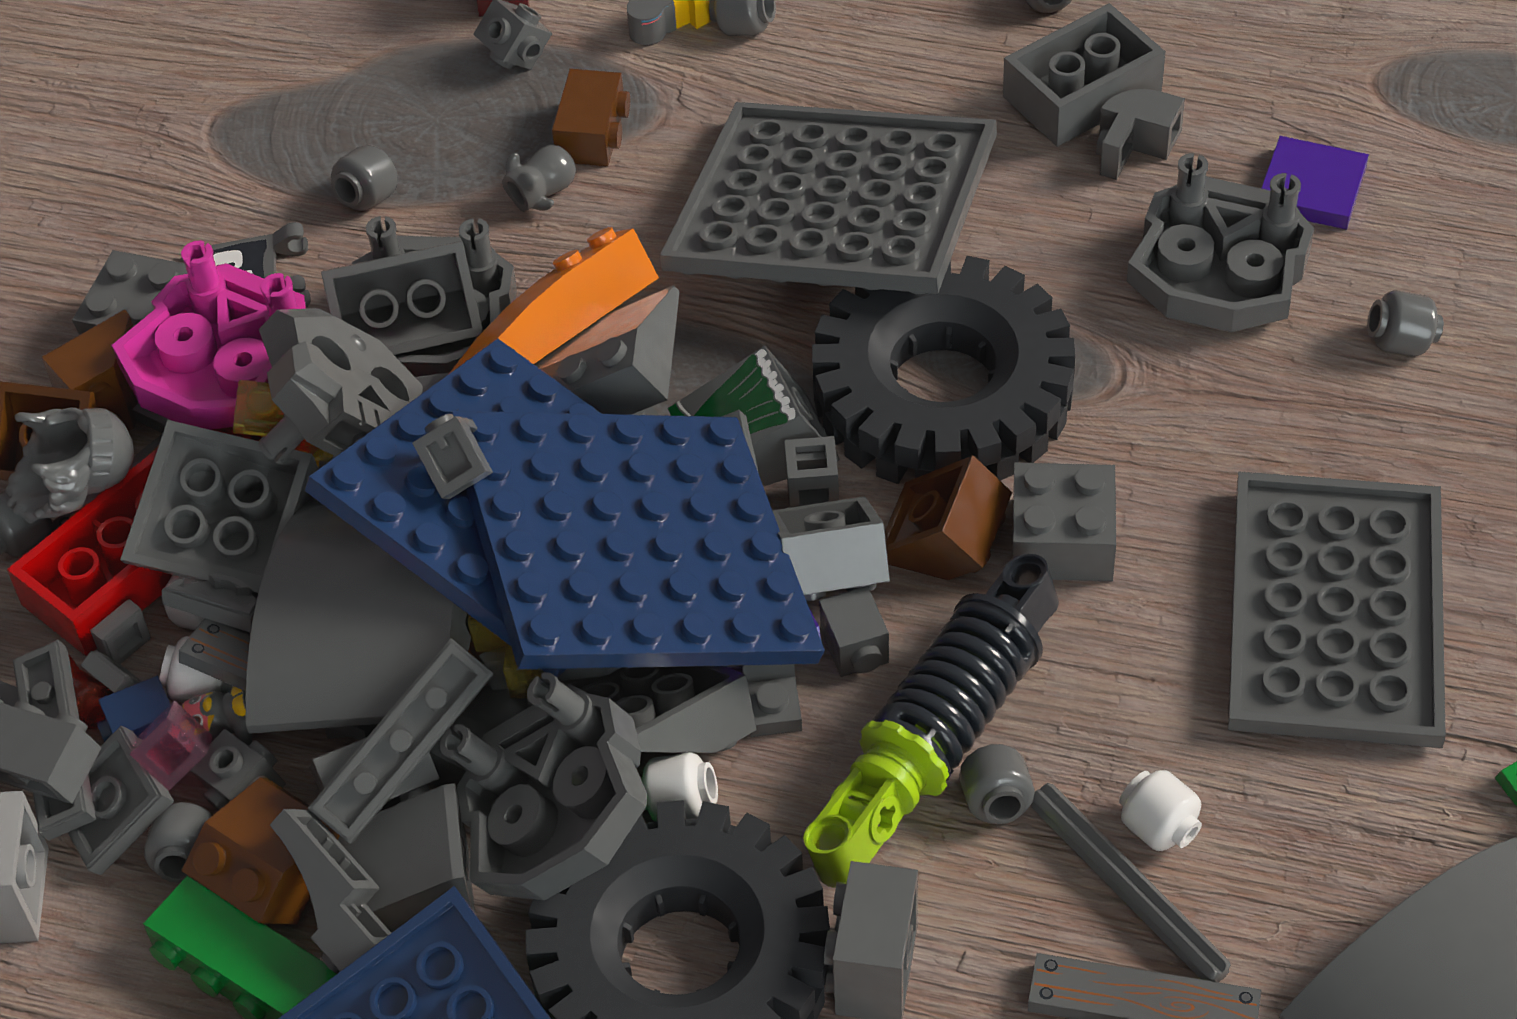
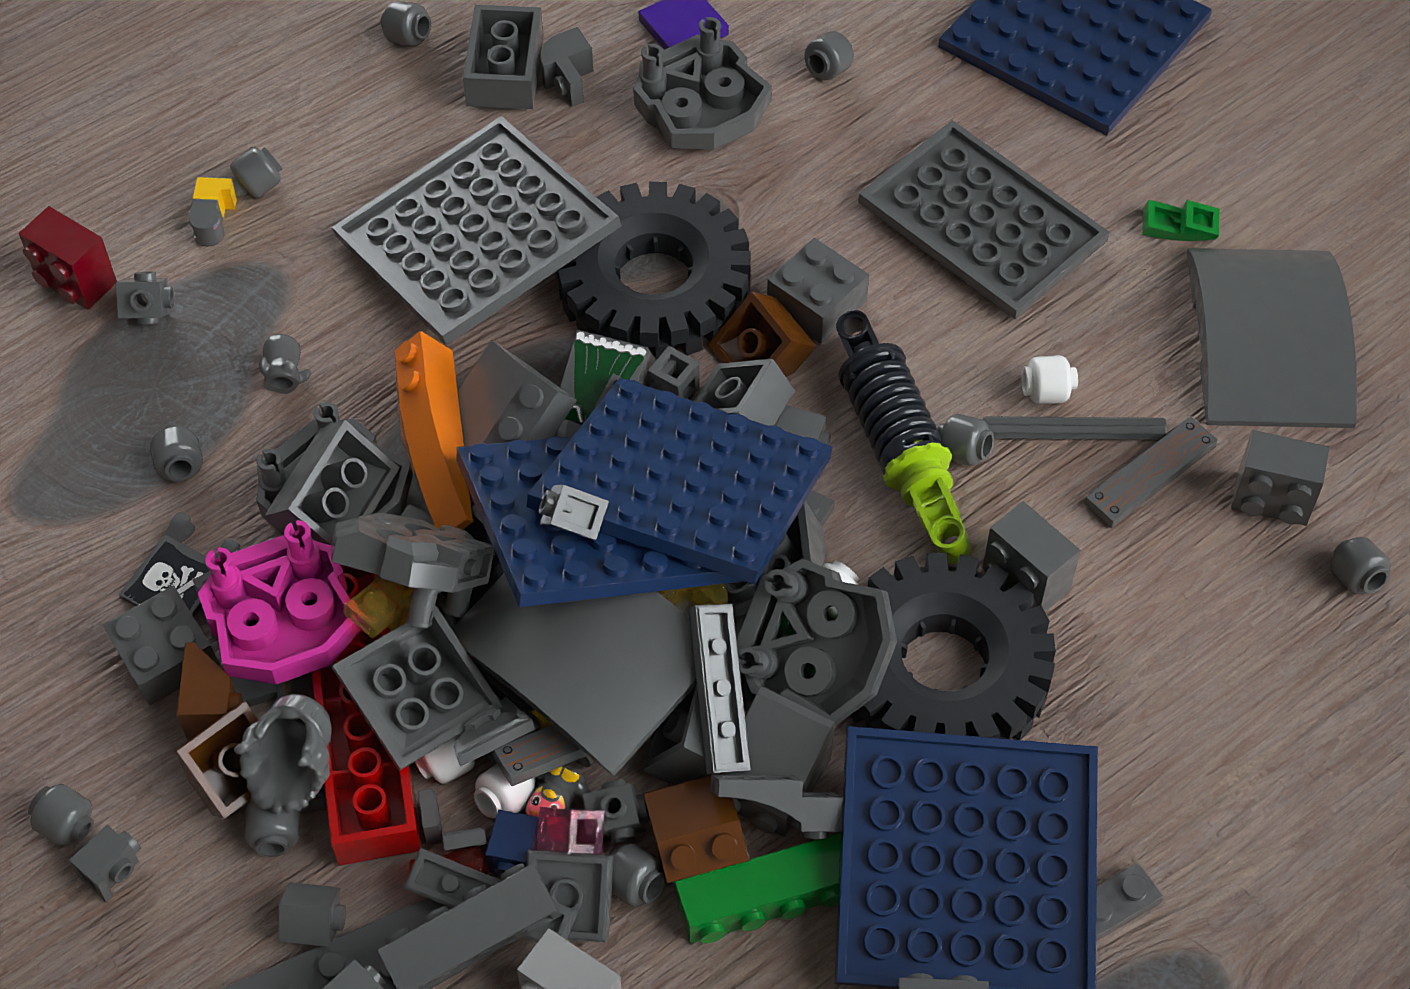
camera: 55 degrees left, 5 degrees up
reddish brown brick [552,69,630,167] -> none

